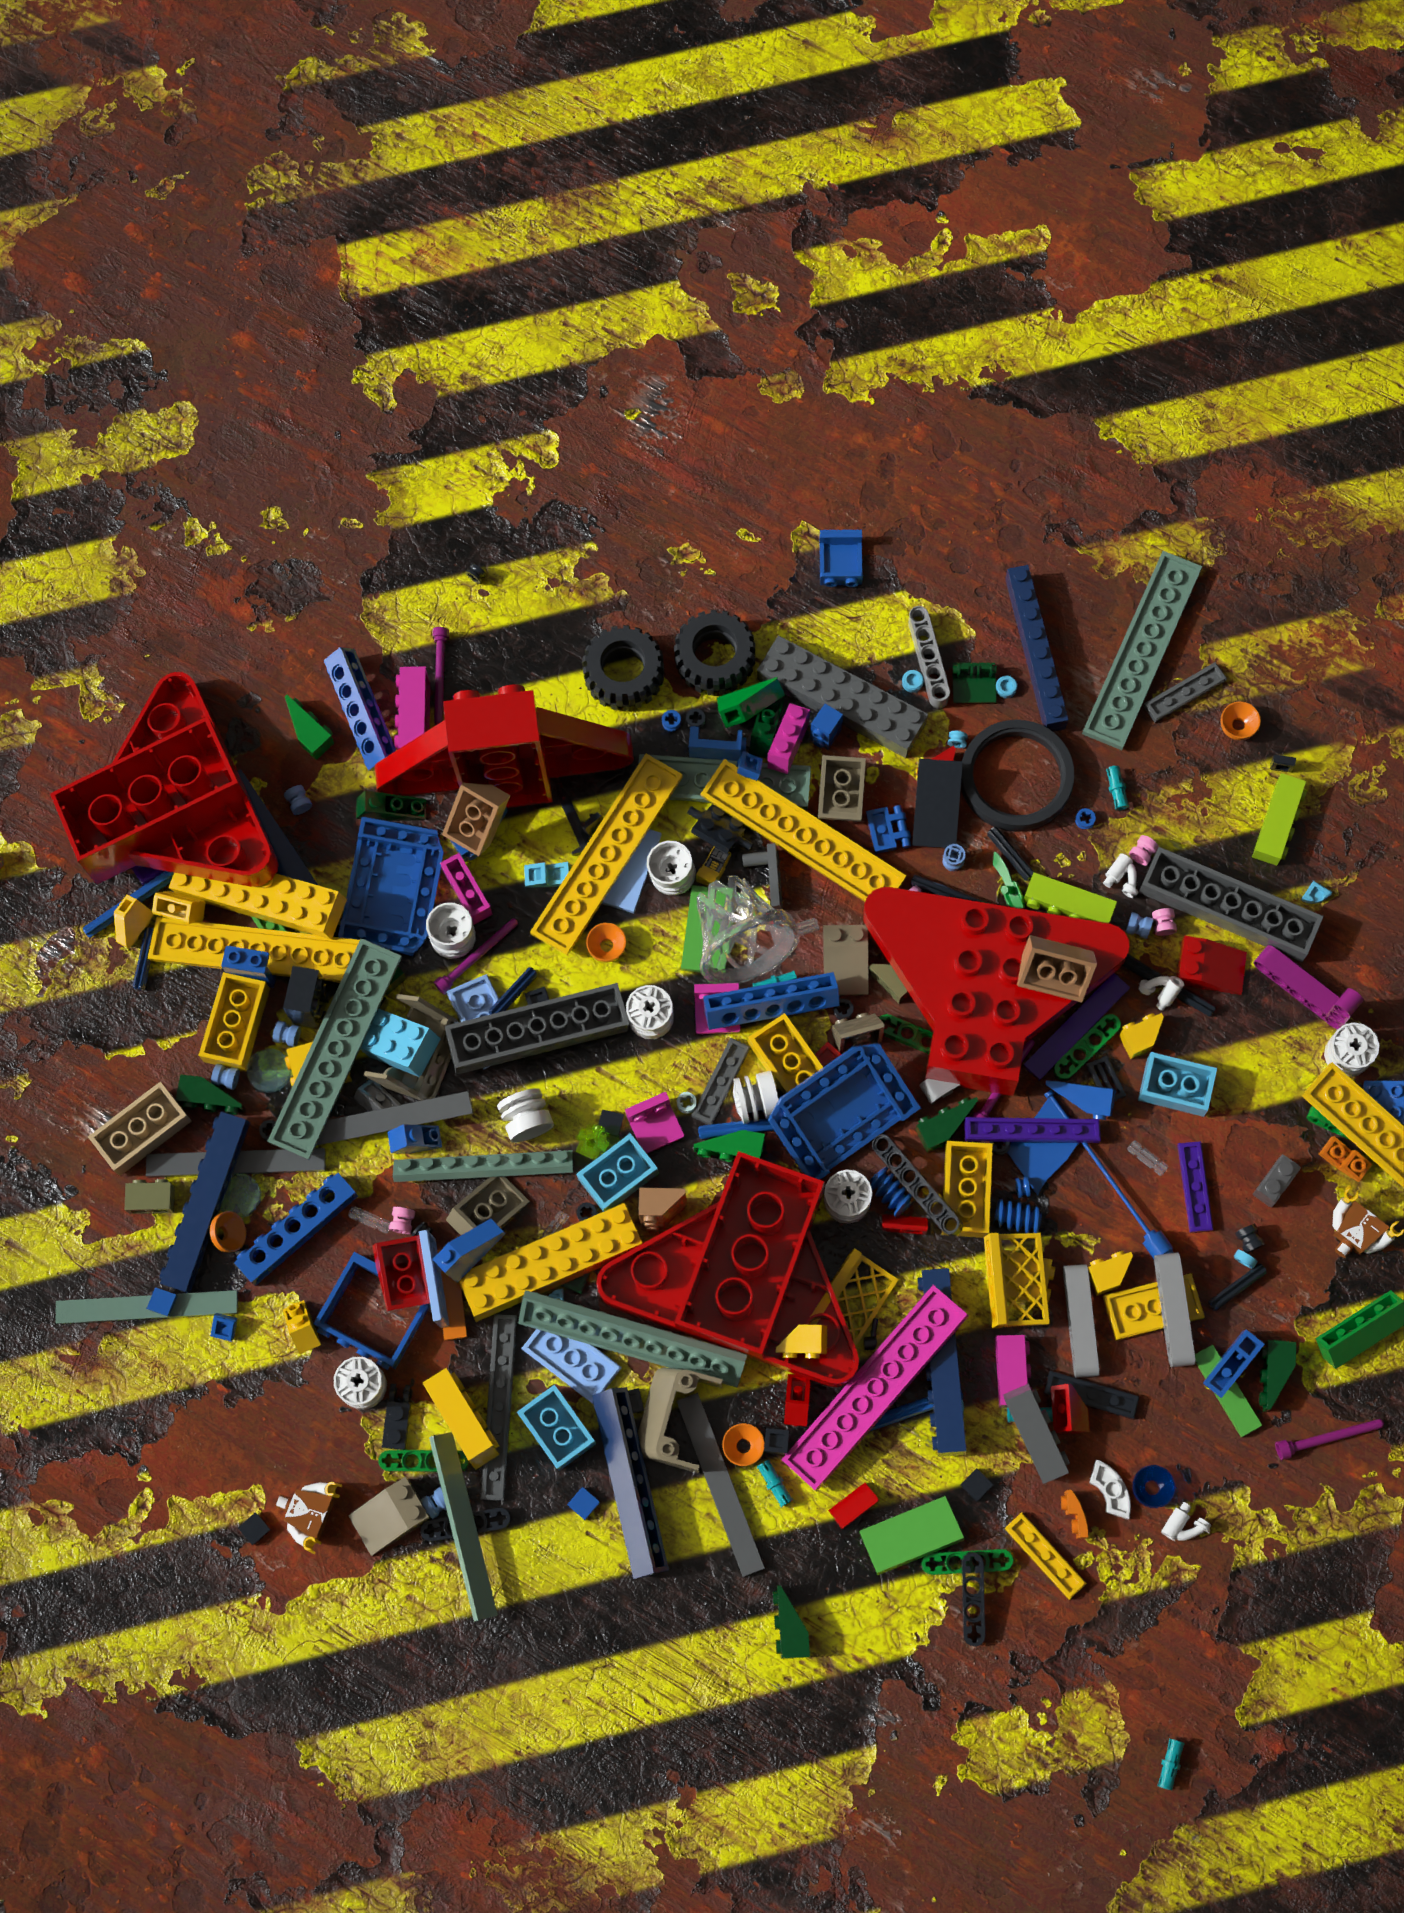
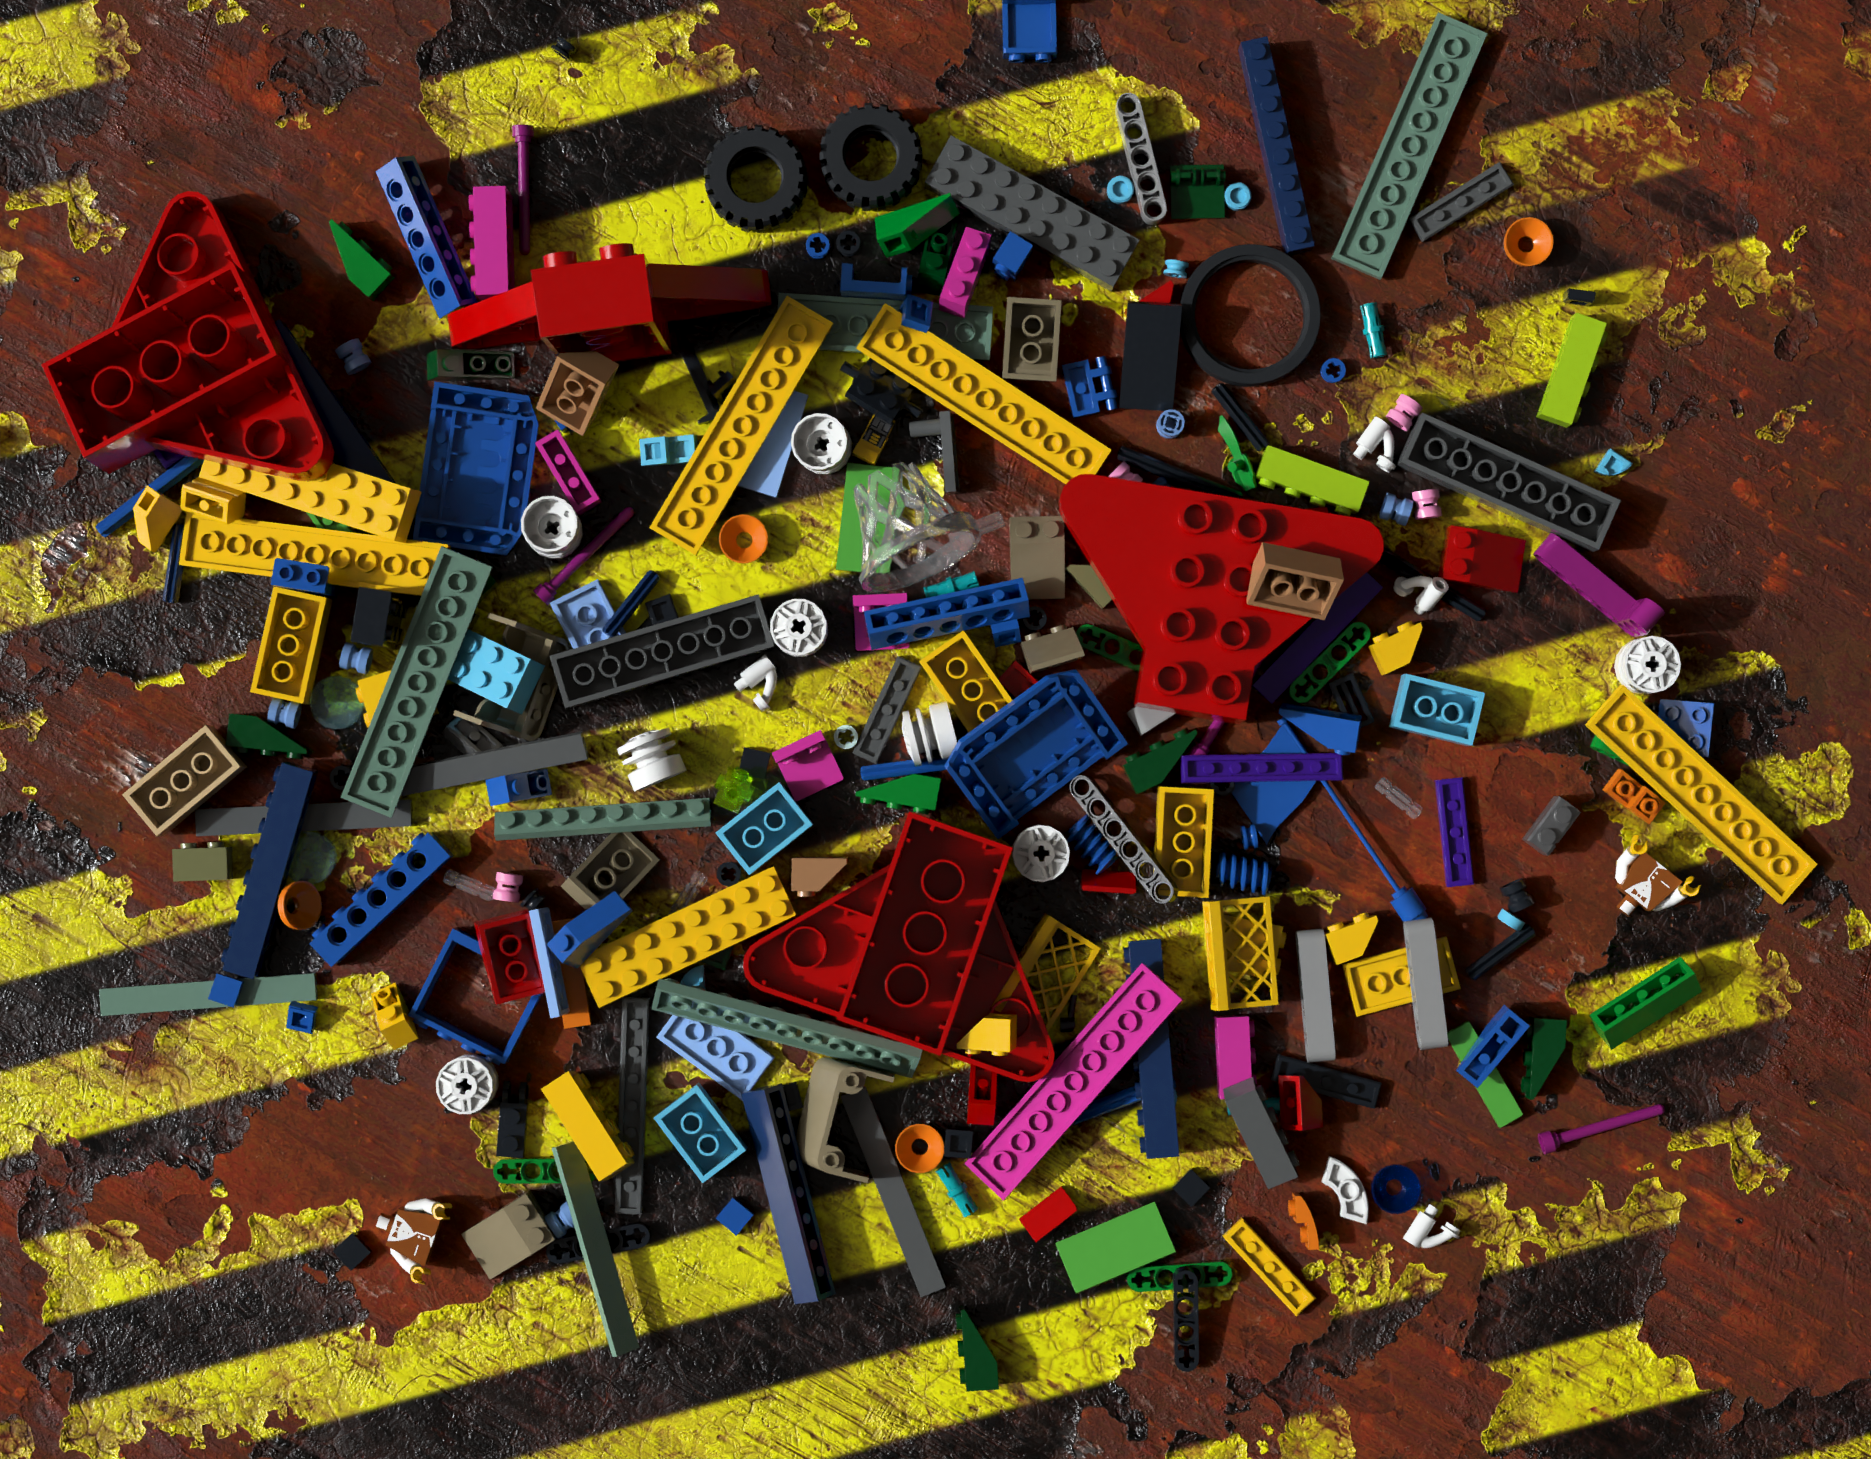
camera: 10 degrees left, 15 degrees up
none -> white plant [734,654,777,712]
none -> blue tile [991,619,1021,648]

